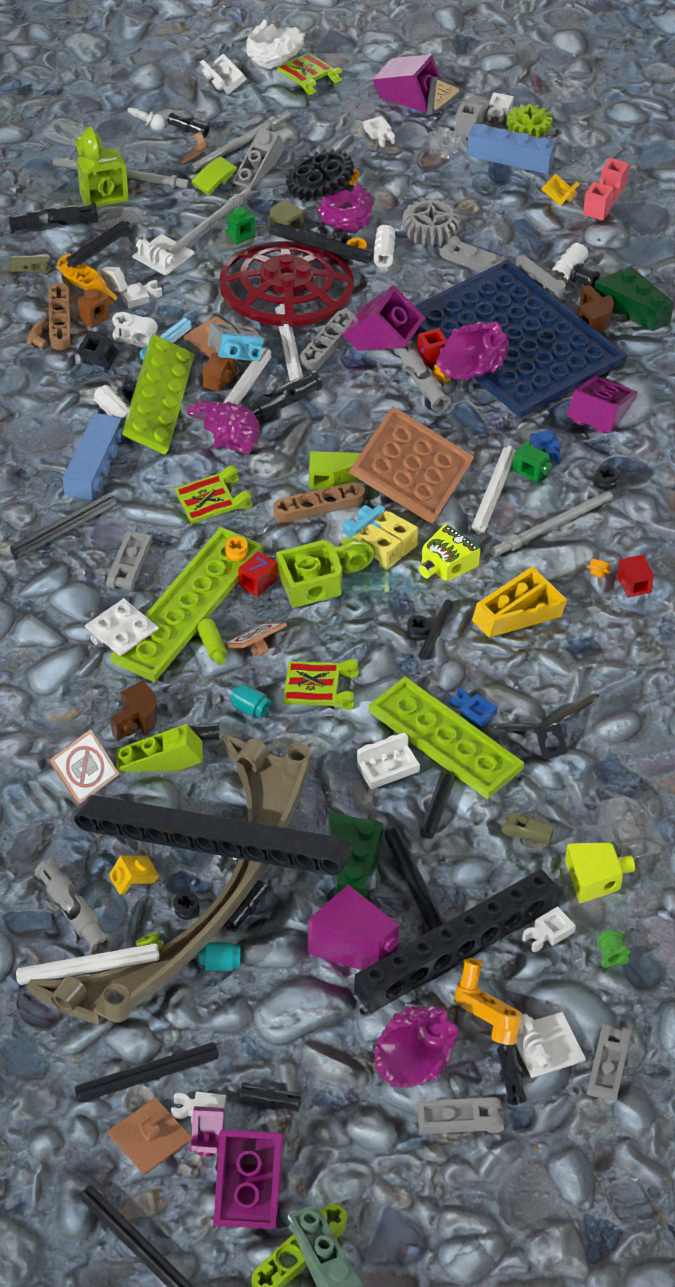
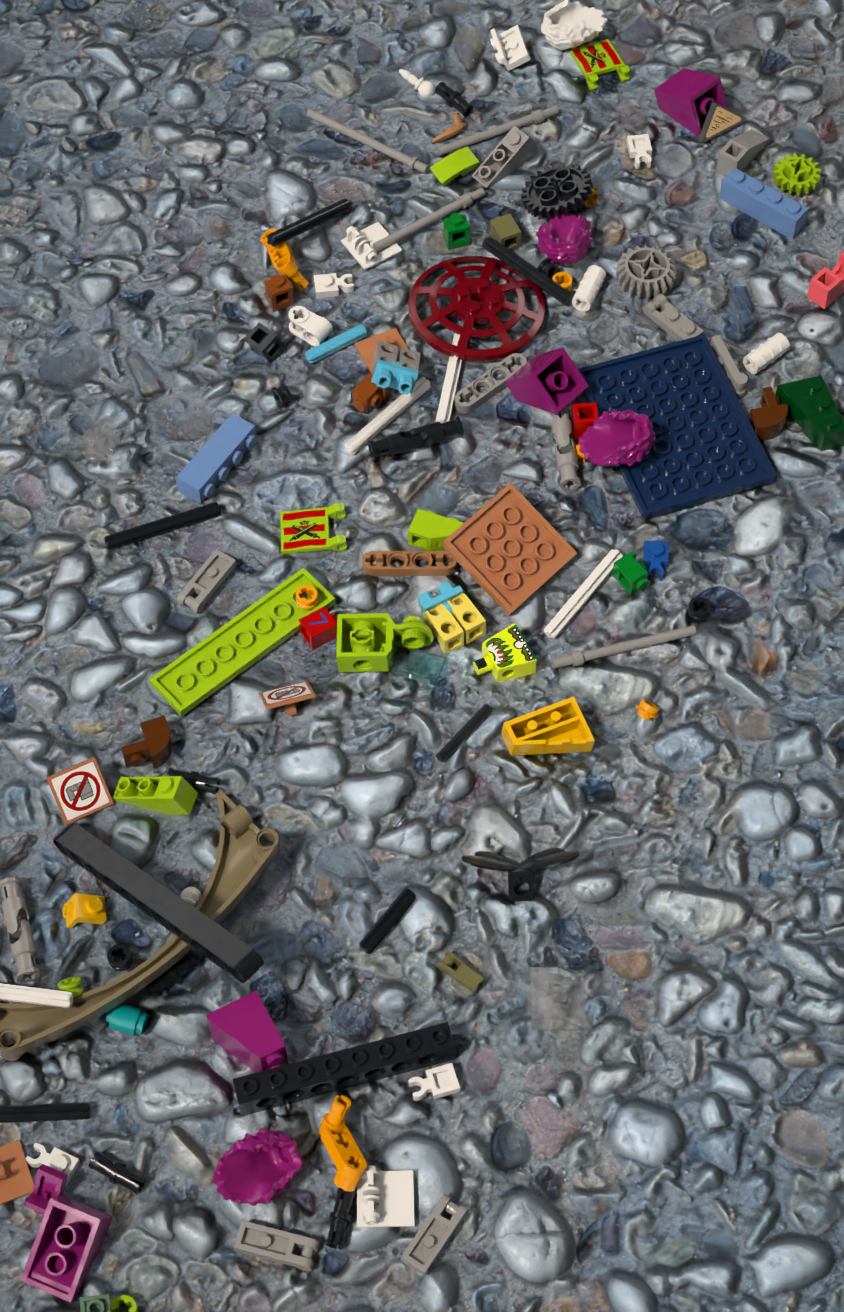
camera: 20 degrees right, 10 degrees up
black piece [8,202,98,234] -> none
olive bar [10,254,51,273] -> none
medium nougat bar [27,317,48,349] -> none
medium nougat beam [49,283,71,350] -> none
lime brick [75,126,128,207] -> none
white hinge [85,598,159,656] -> none
white axle [94,385,130,428] -> none
white plate [97,267,128,292] -> none
lime plate [122,334,195,455] -> none
magenta hair [187,401,260,454] -> none
lime cylinder [197,619,227,665] -> none
teal brick [230,683,271,719] -> none
lime flag [283,659,359,710] -> none
dark green wedge [329,812,383,899] -> none
white bracket [357,732,420,789] -> none
lime plate [369,676,524,800] -> none
black axle [385,826,445,931] -> none
black bush [407,615,430,641] -> none
clear brick [428,127,460,159] -> none
blue plate [450,688,498,729] -> none
white plate [487,93,514,123] -> none
yellow bracket [541,173,580,206] -> none
neon yellow torso [565,843,635,903] -> none
magenta slope [566,376,638,433] -> none
black bush [570,263,600,289] -> none
bright green brick [596,930,631,968] -> none
red brick [617,555,654,598] -> none

